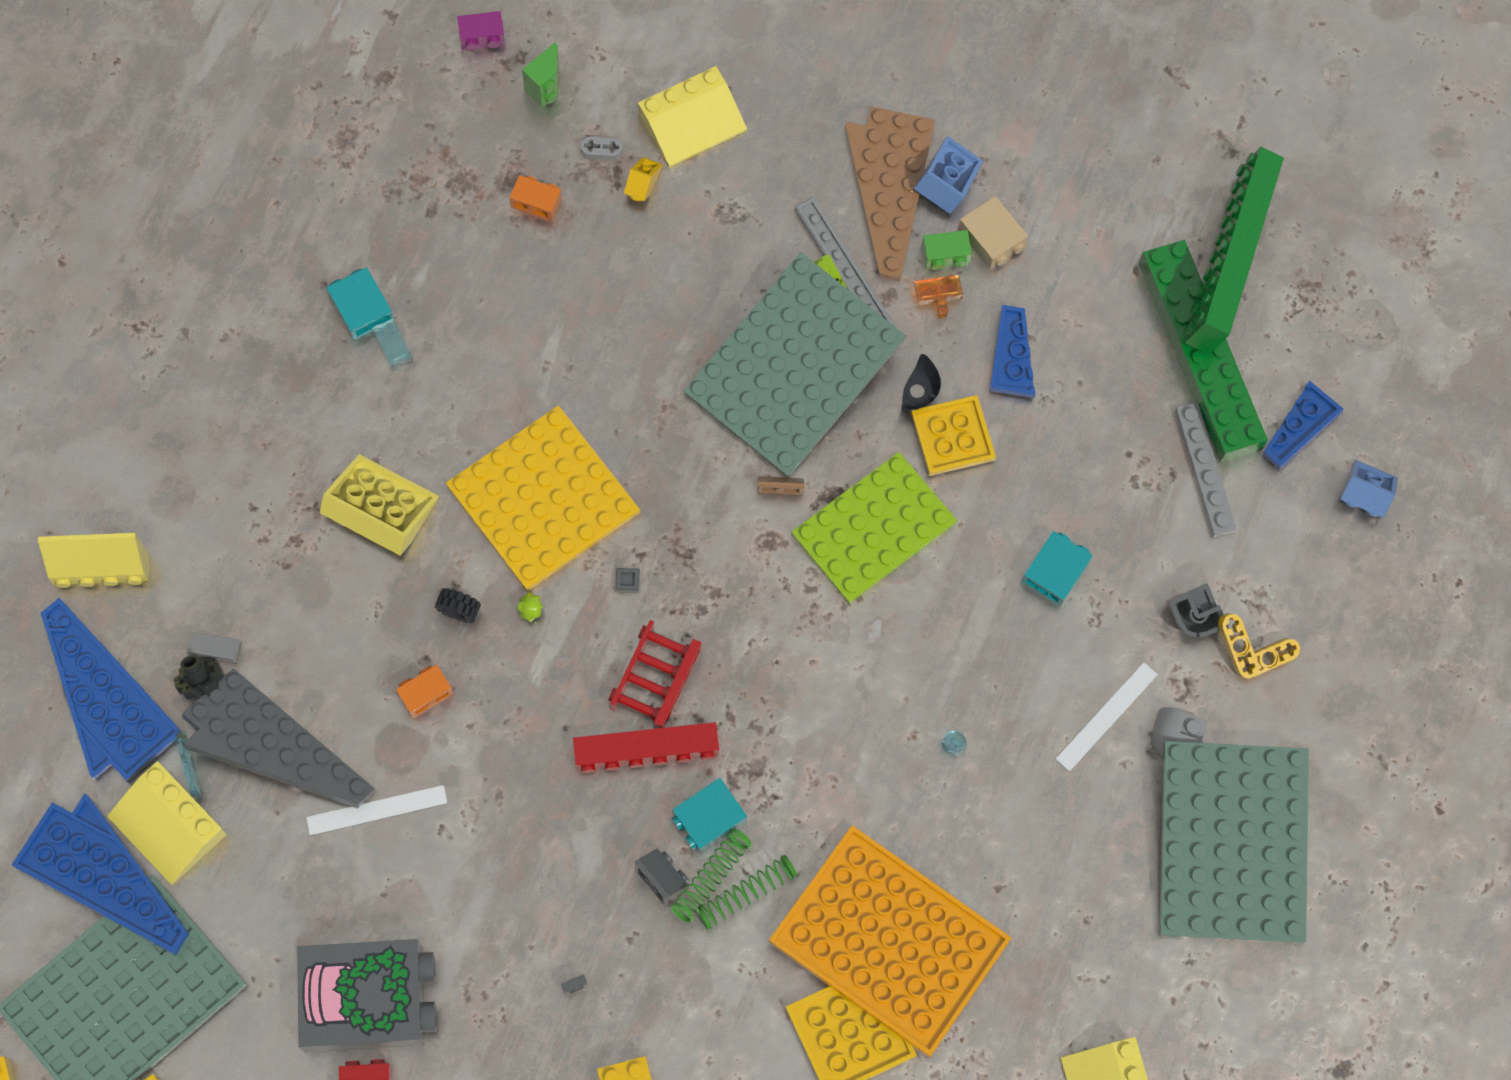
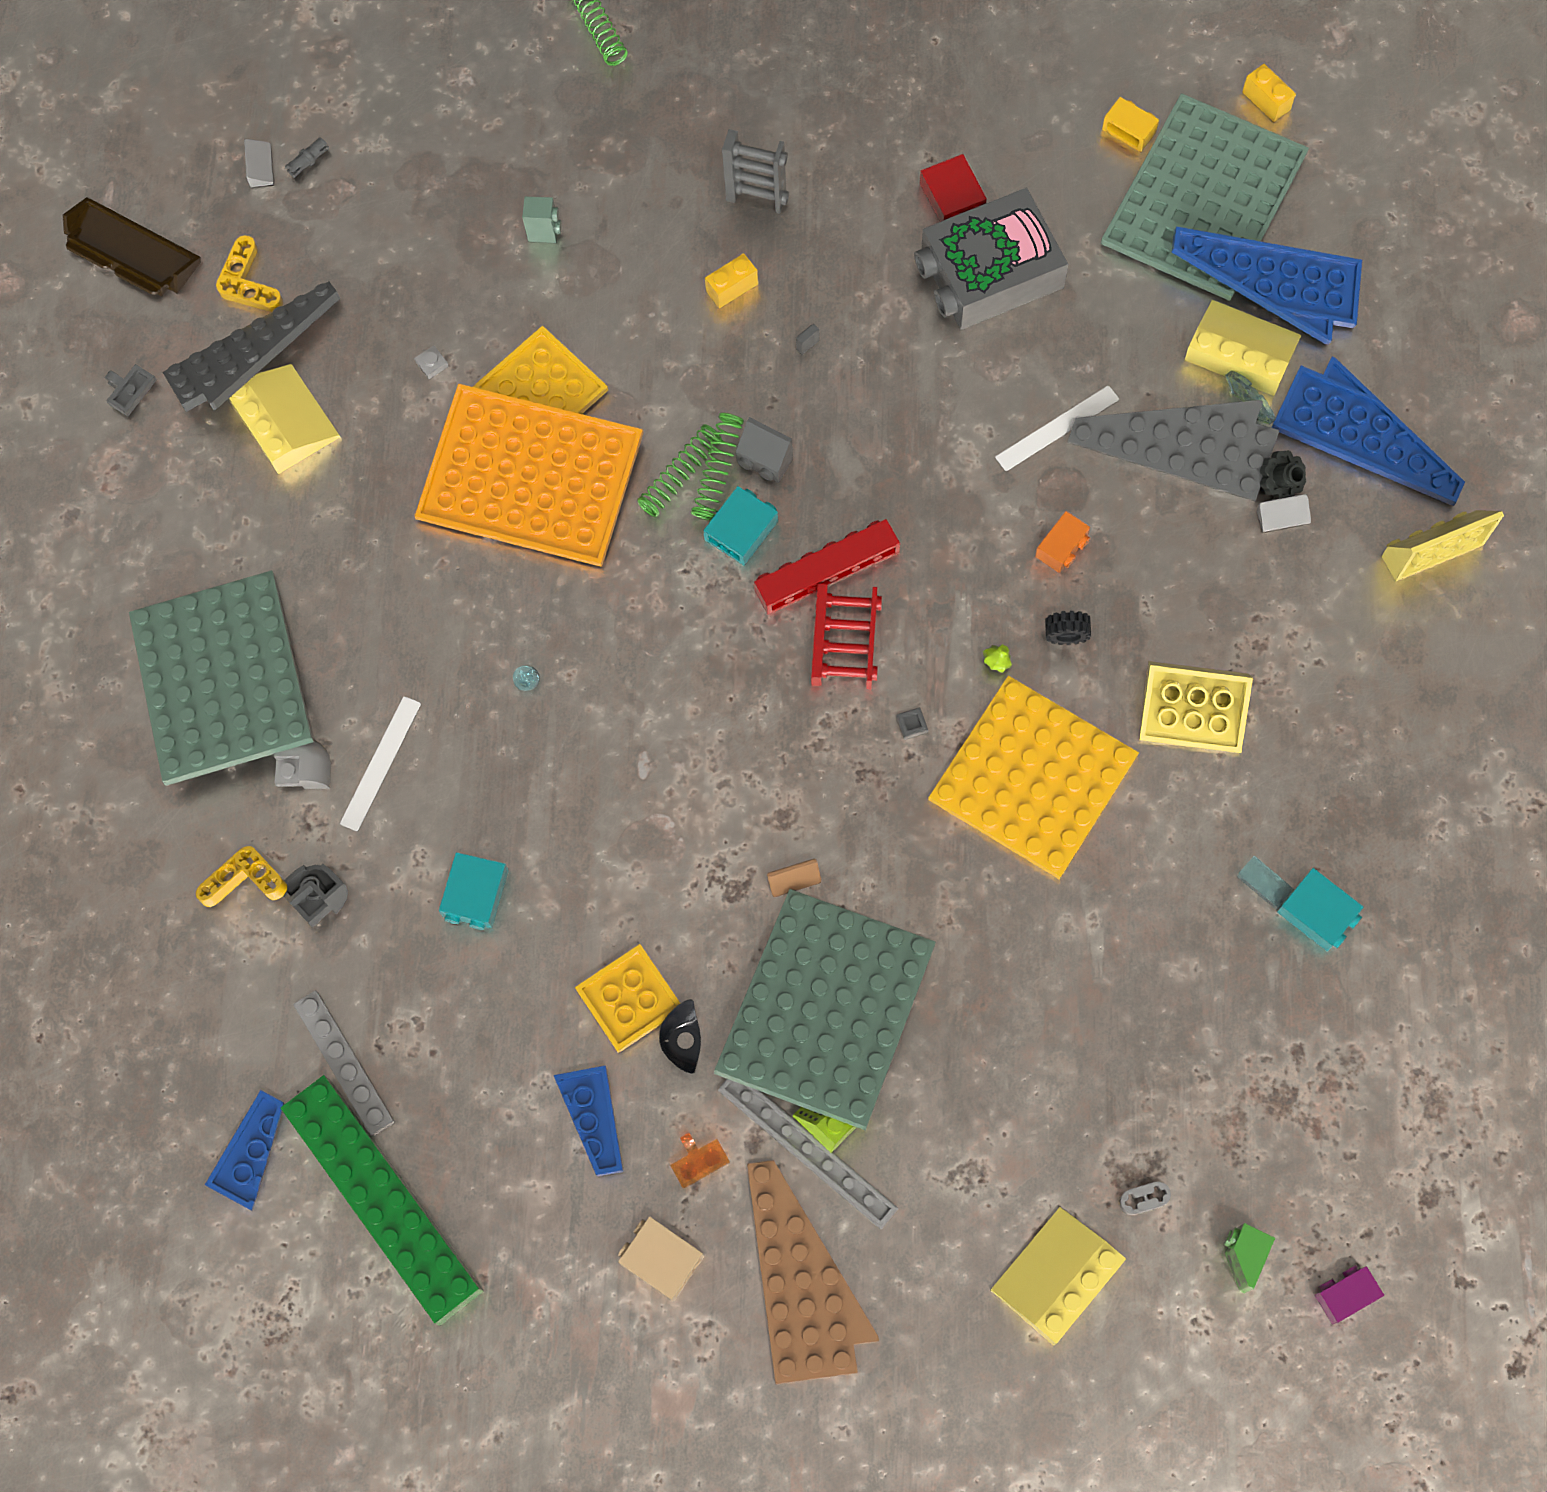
camera: 170 degrees right, 0 degrees up
orange brick [509,175,562,221] -> none
yellow slope [624,157,663,201] -> none
lime plate [791,452,958,604] -> none
medium blue slope [914,136,983,214] -> none
bright green brick [921,230,972,270] -> none
green brick [1185,146,1284,355] -> none
medium blue slope [1341,459,1398,518] -> none

